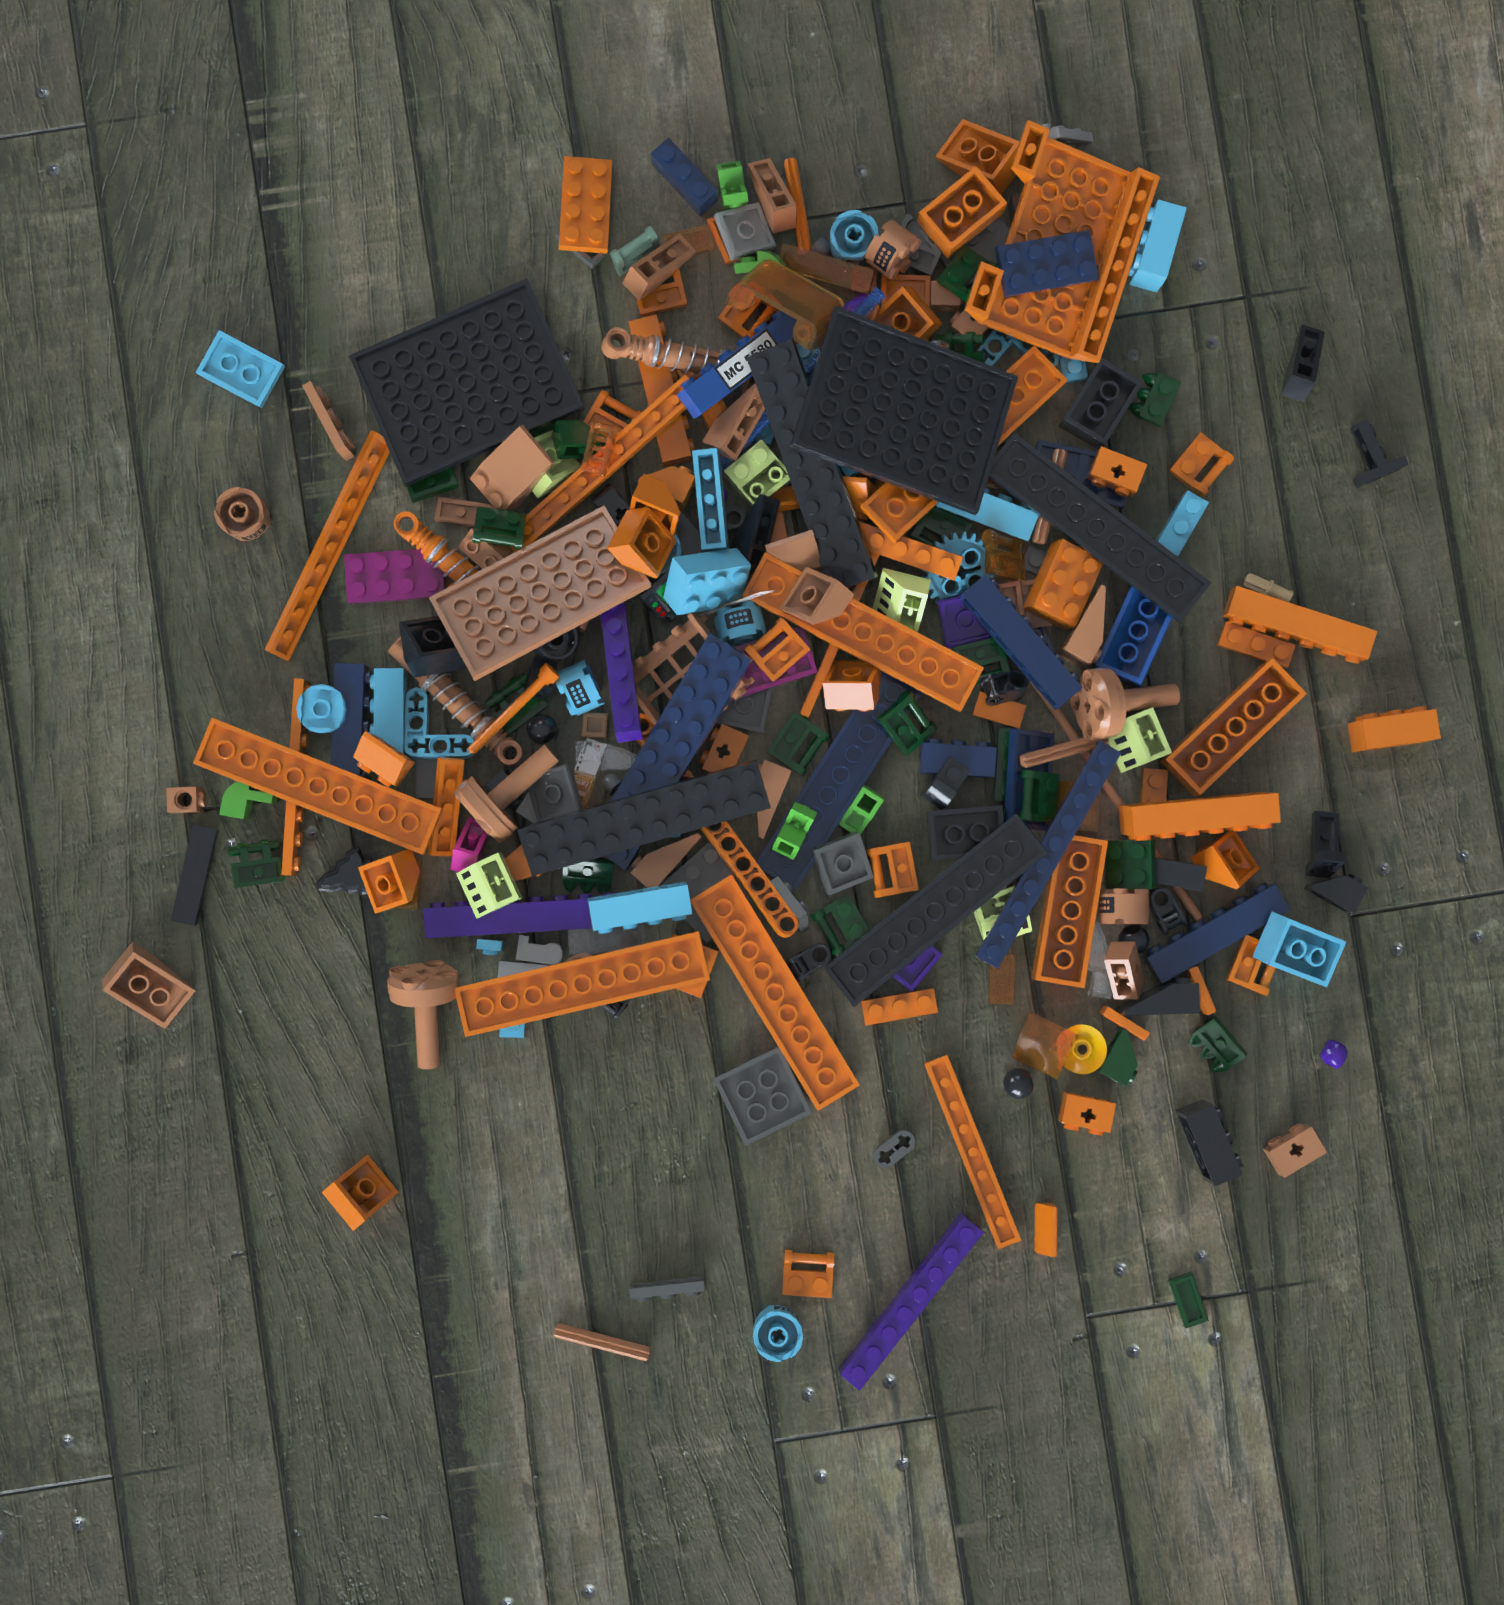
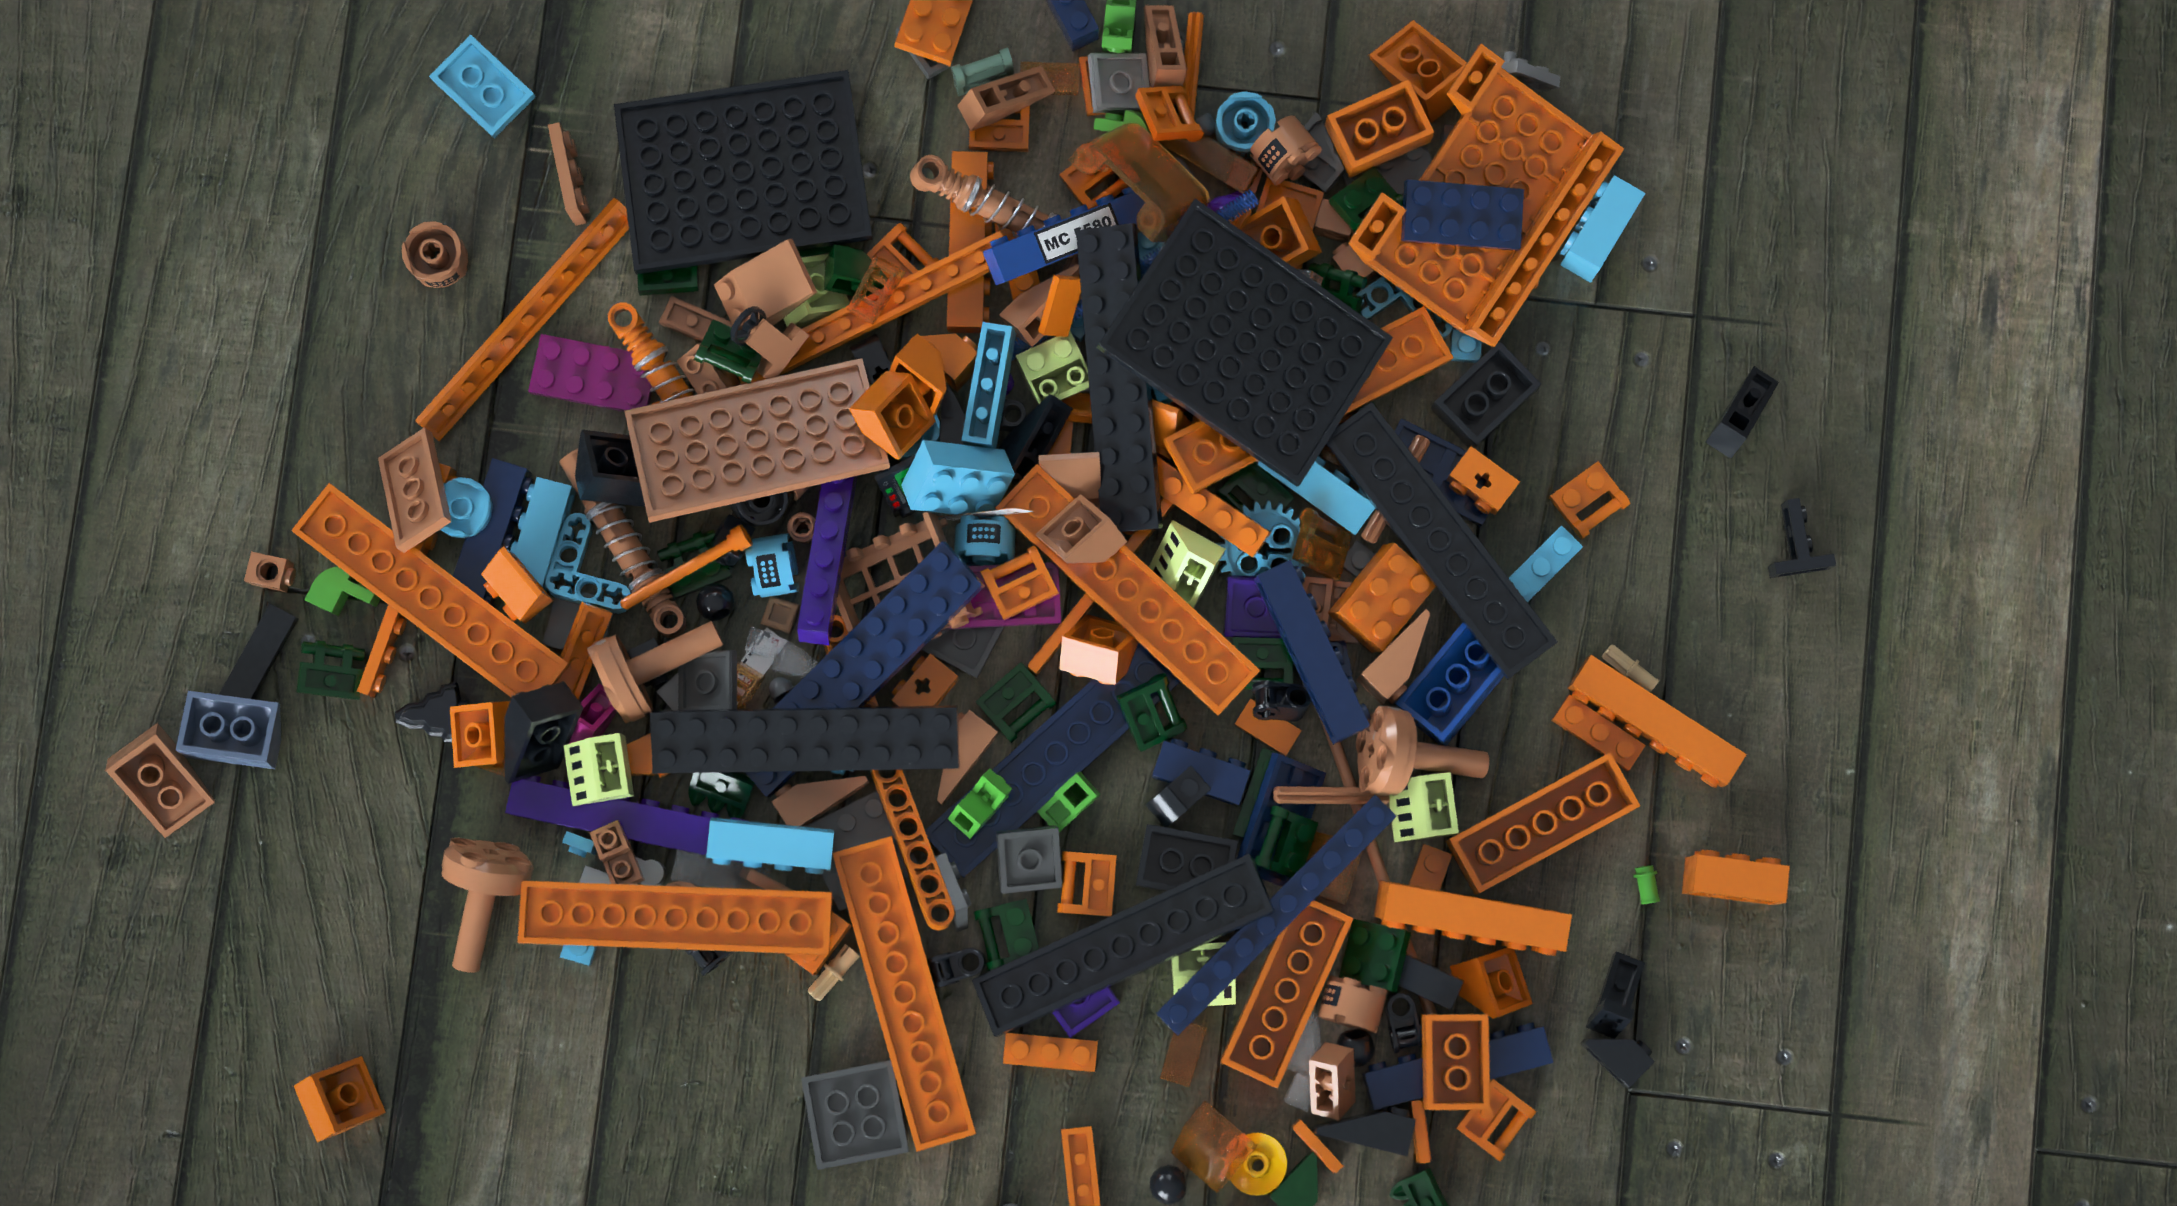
camera: 15 degrees right, 5 degrees down
dark green plate [1129,372,1181,428] -> none
medium azure brick [1253,912,1346,987] -> none
none -> sand blue slope [176,691,281,769]
none -> nougat plate [378,427,452,553]
none -> black slope [505,681,583,784]
none -> nougat slope [590,820,645,885]
none -> nougat piece [731,306,810,379]
none -> nougat tile [739,866,794,891]
none -> nougat cone [787,512,815,543]
none -> tan axle [808,944,860,1001]
none -> orange tile [1038,275,1081,337]
none -> orange plate [1135,86,1204,142]
none -> orange brick [1422,1015,1490,1110]
none -> bright green pin [1633,865,1660,904]

